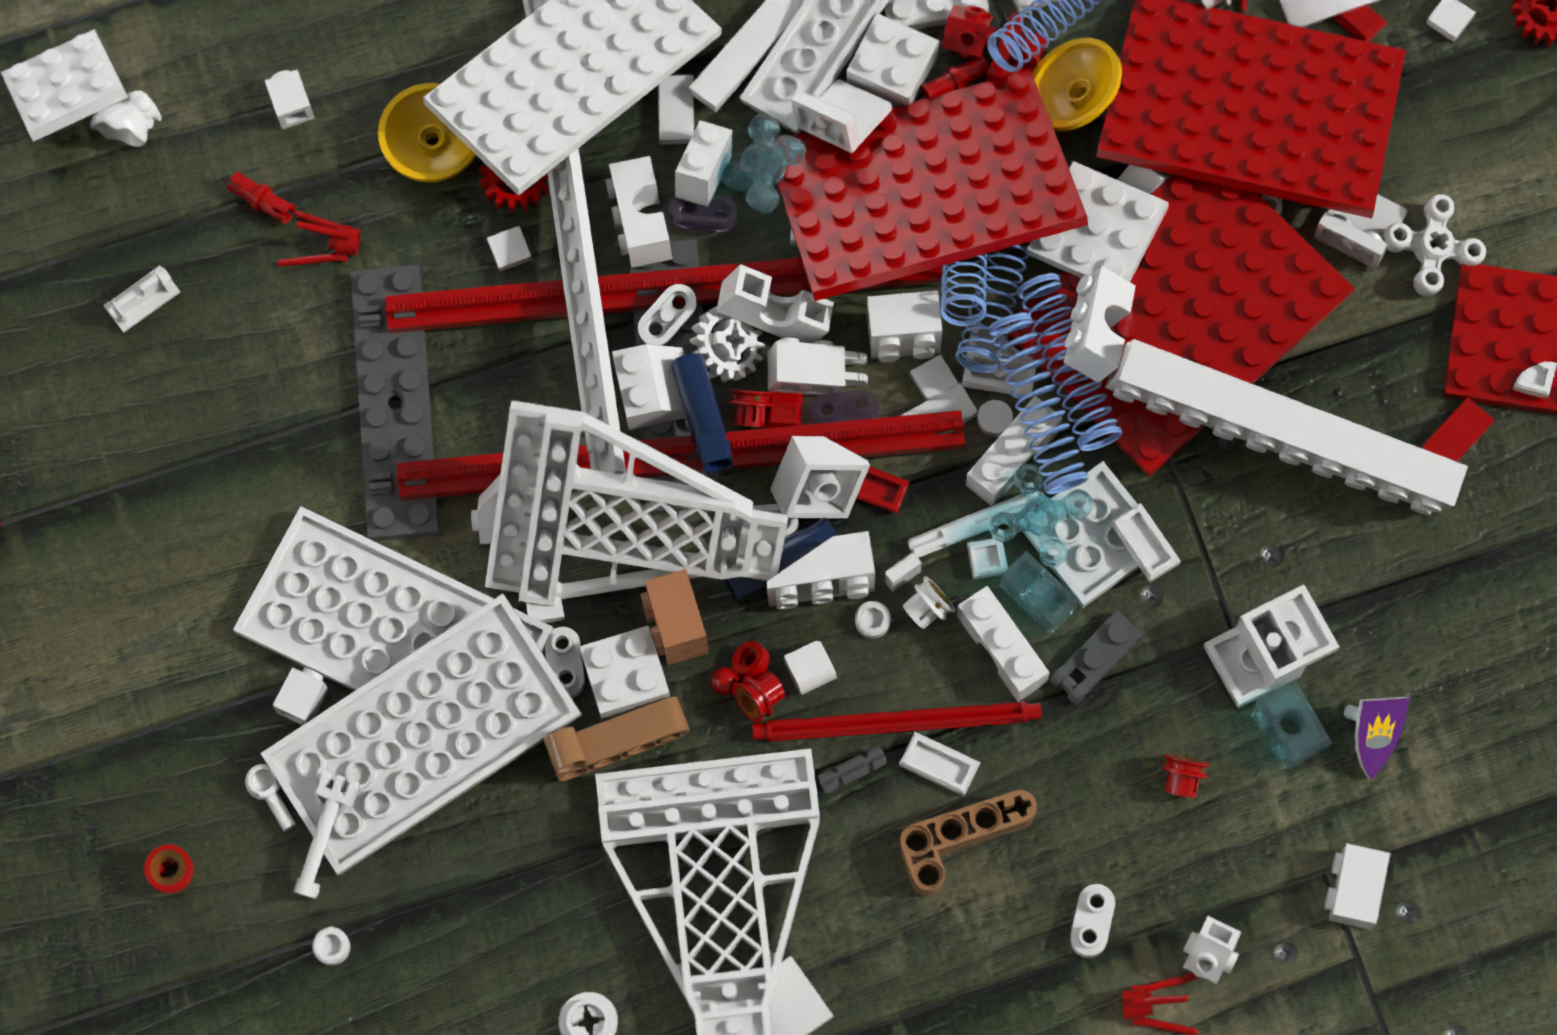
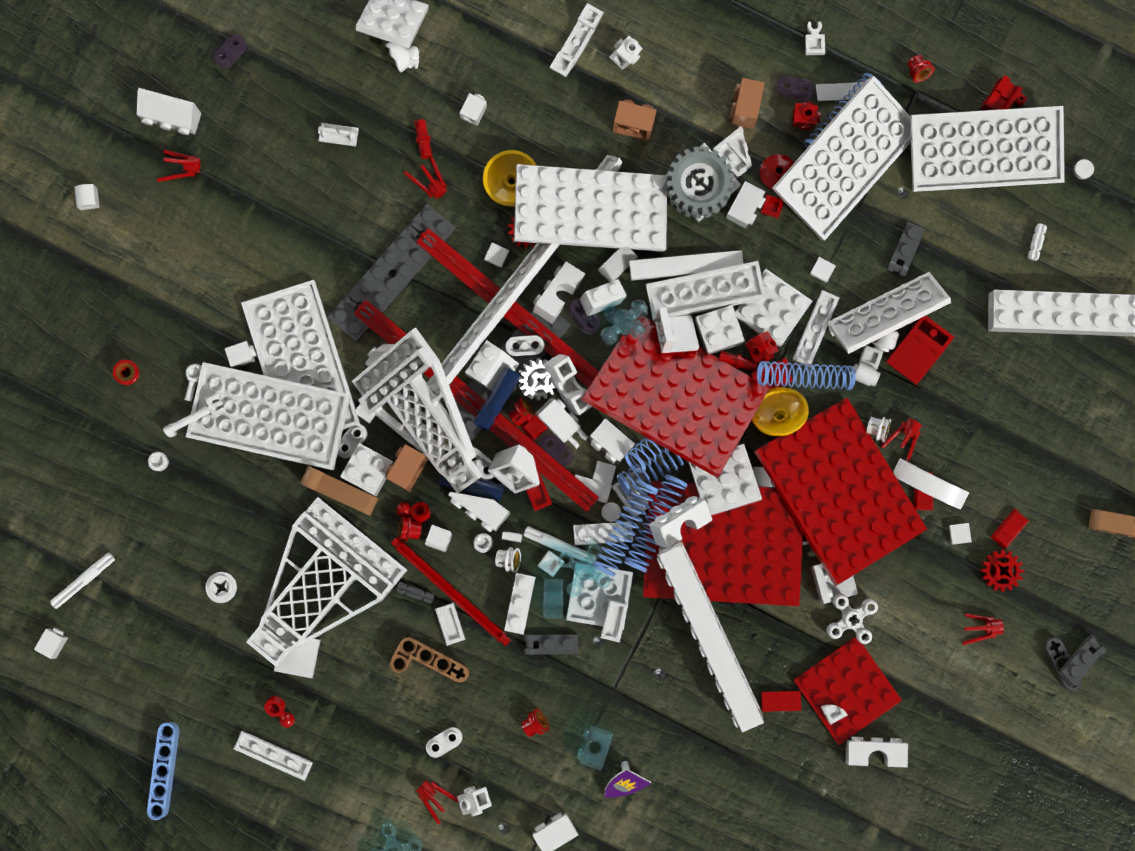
camera: 40 degrees right, 10 degrees up
white bracket [1203,585,1339,708] -> none

